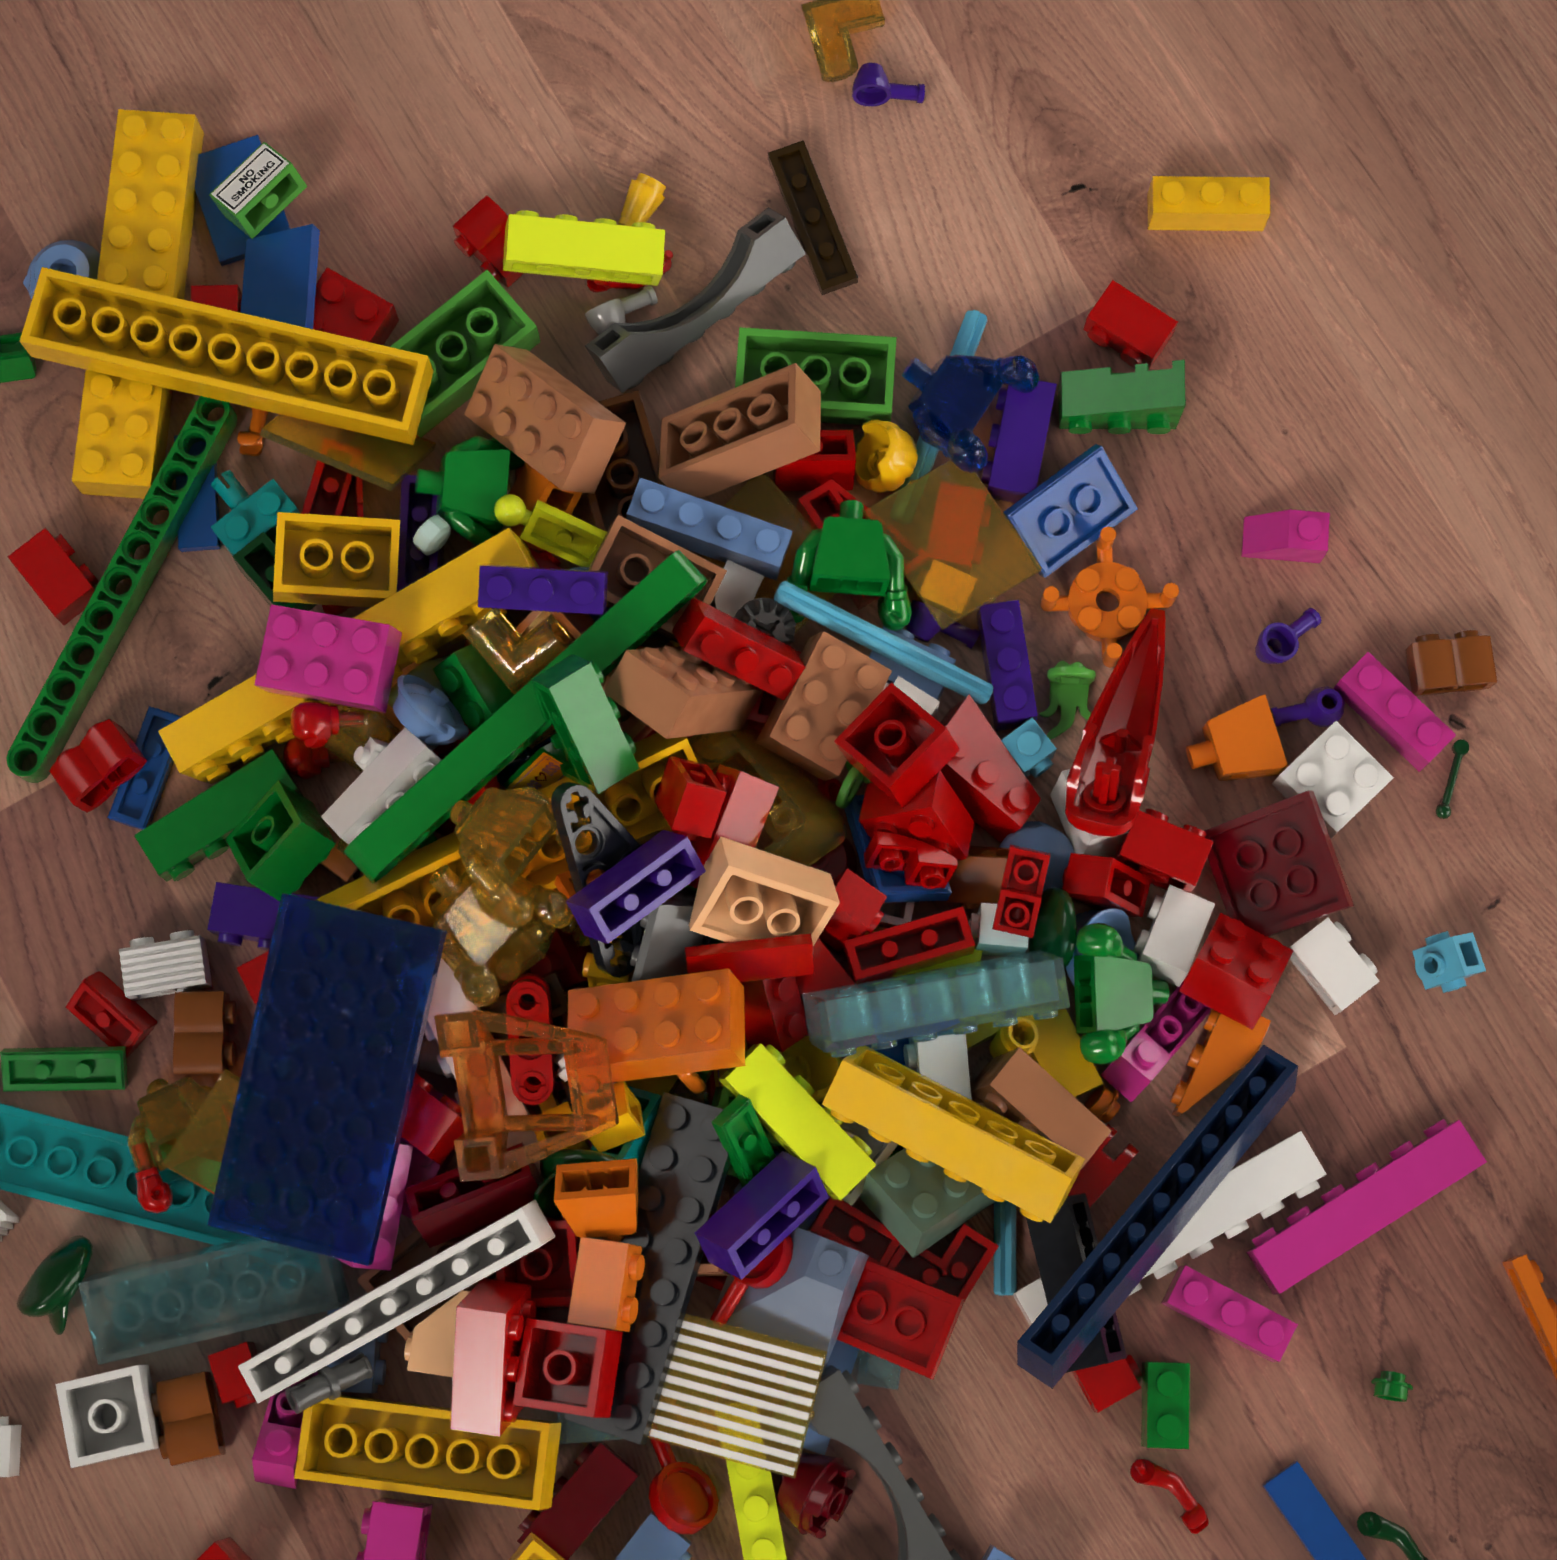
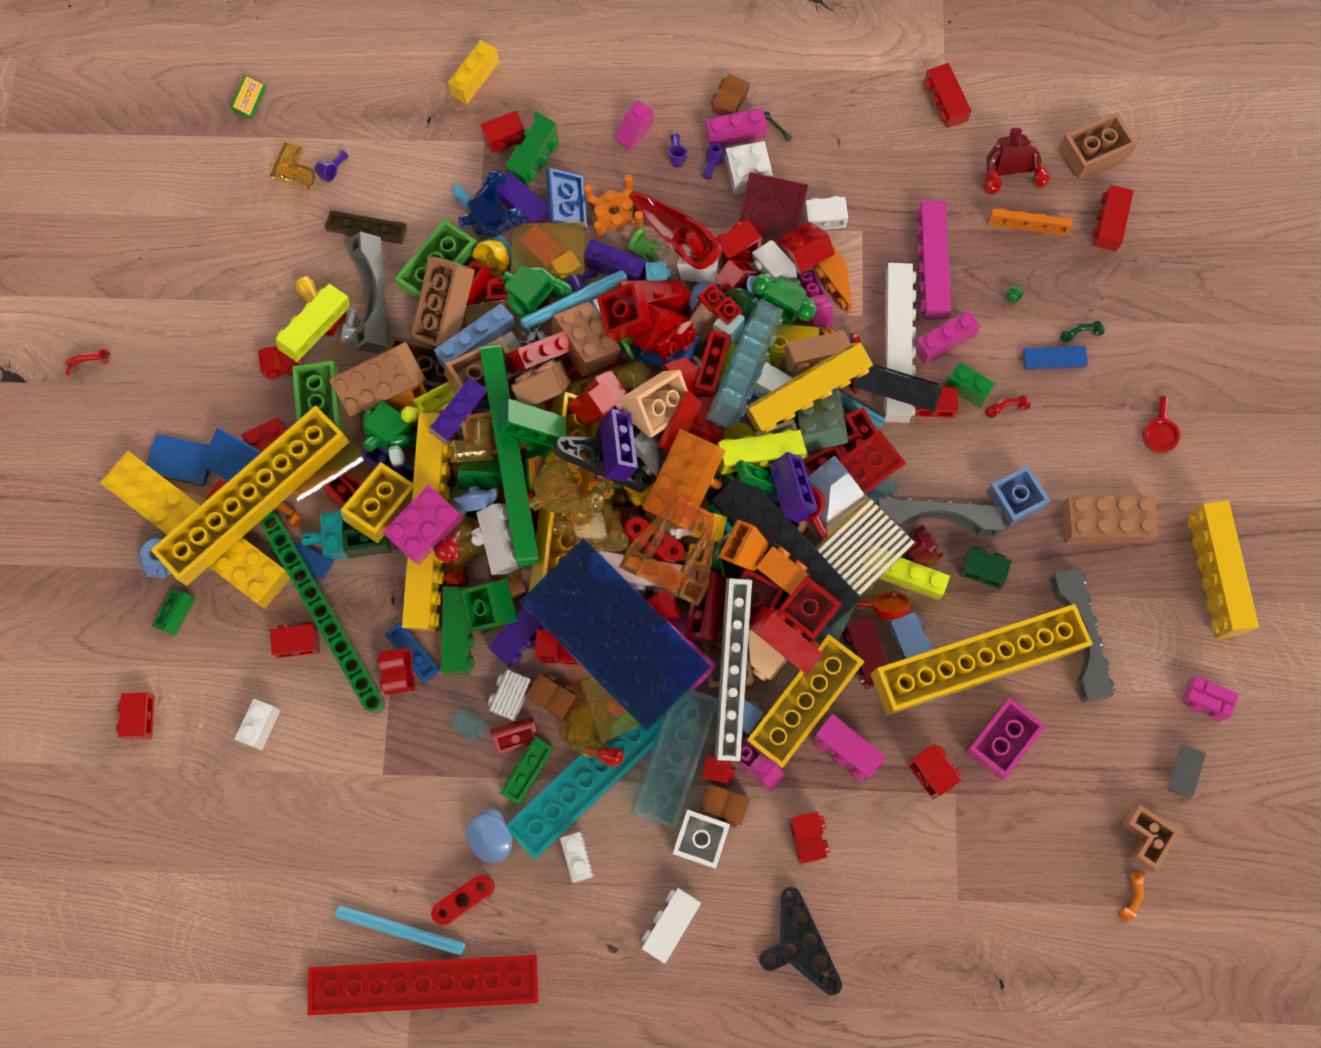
camera: 55 degrees left, 5 degrees down
dark green piece [17,1235,93,1335] -> none
brick [209,142,307,239] -> none
dark grey pin [285,1352,373,1414] -> none
dark blue brick [1017,1045,1298,1389] -> none
orange torso [1186,694,1288,781] -> none
medium azure brick [1412,931,1486,993] -> none
none -> clear light blue brick [450,708,487,742]

